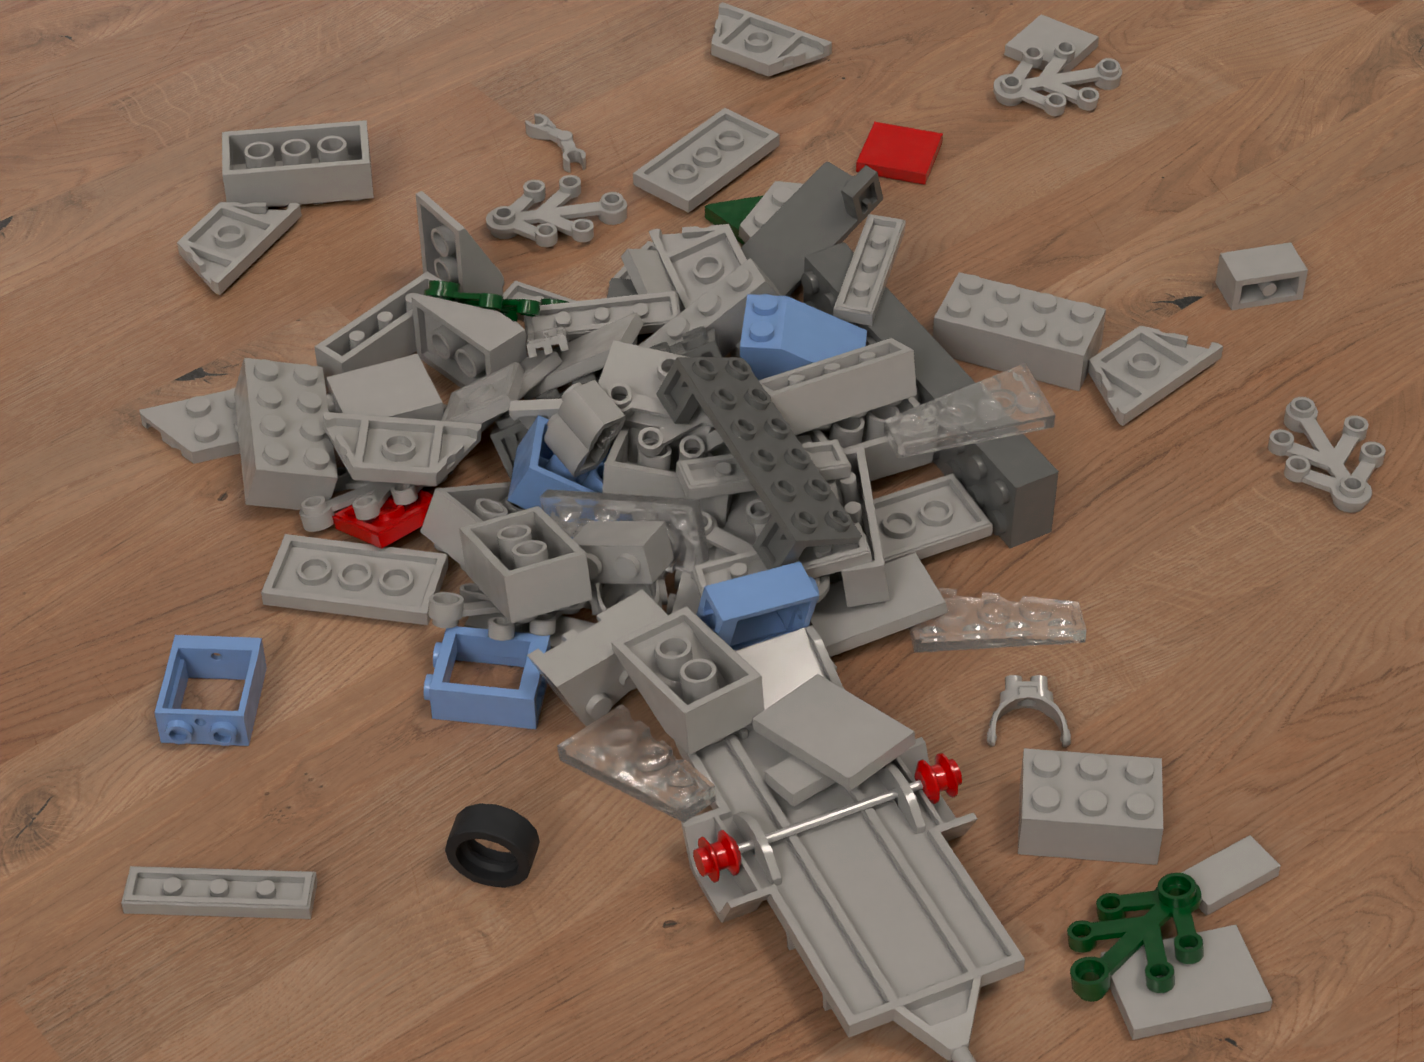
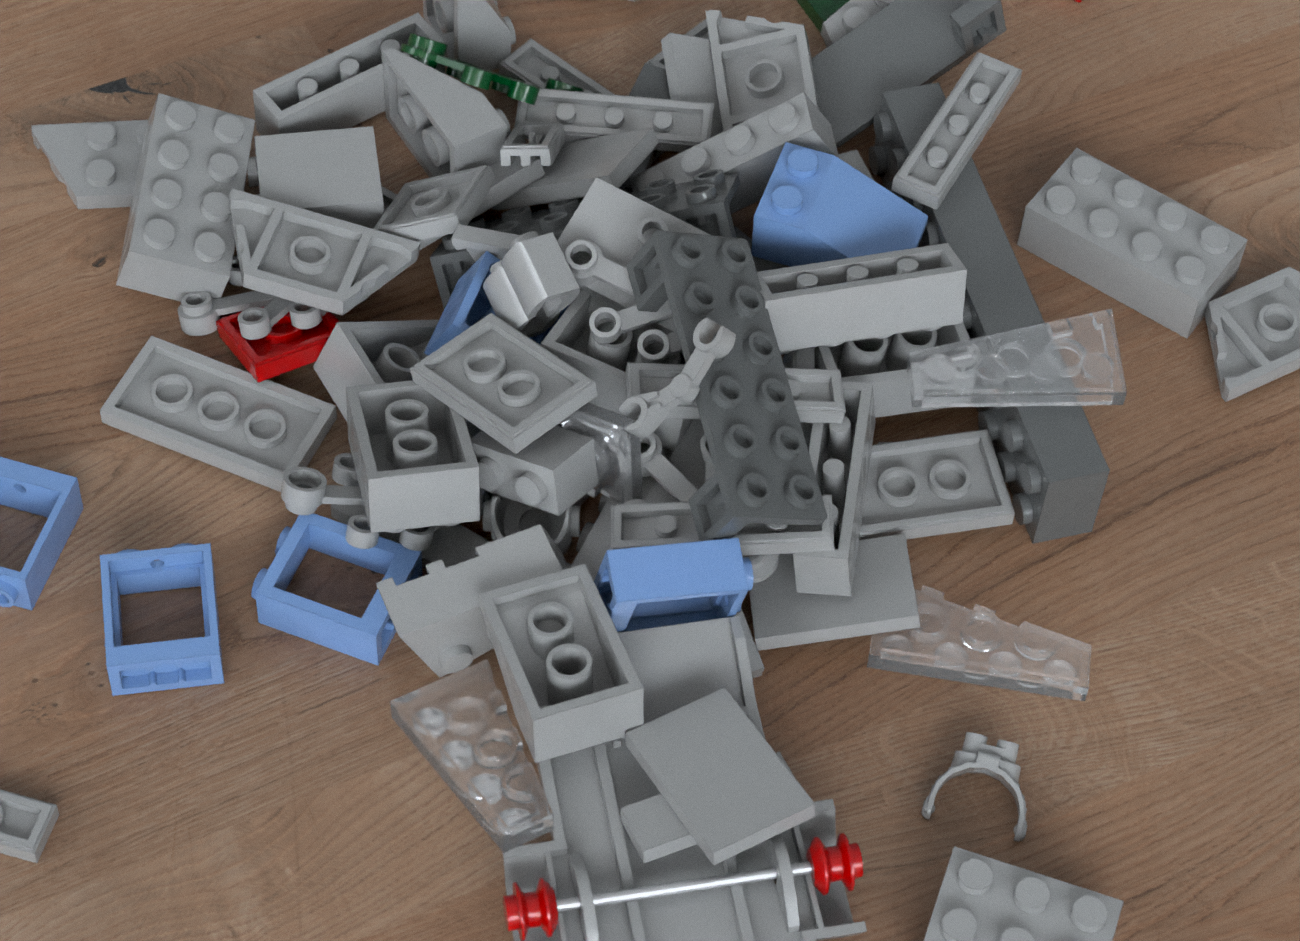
camera: 10 degrees right, 10 degrees up
black tyre [445,803,540,888] -> none
none -> medium blue window [100,543,224,696]
none -> light grey tile [410,313,598,454]
none -> light grey piece [619,317,736,438]

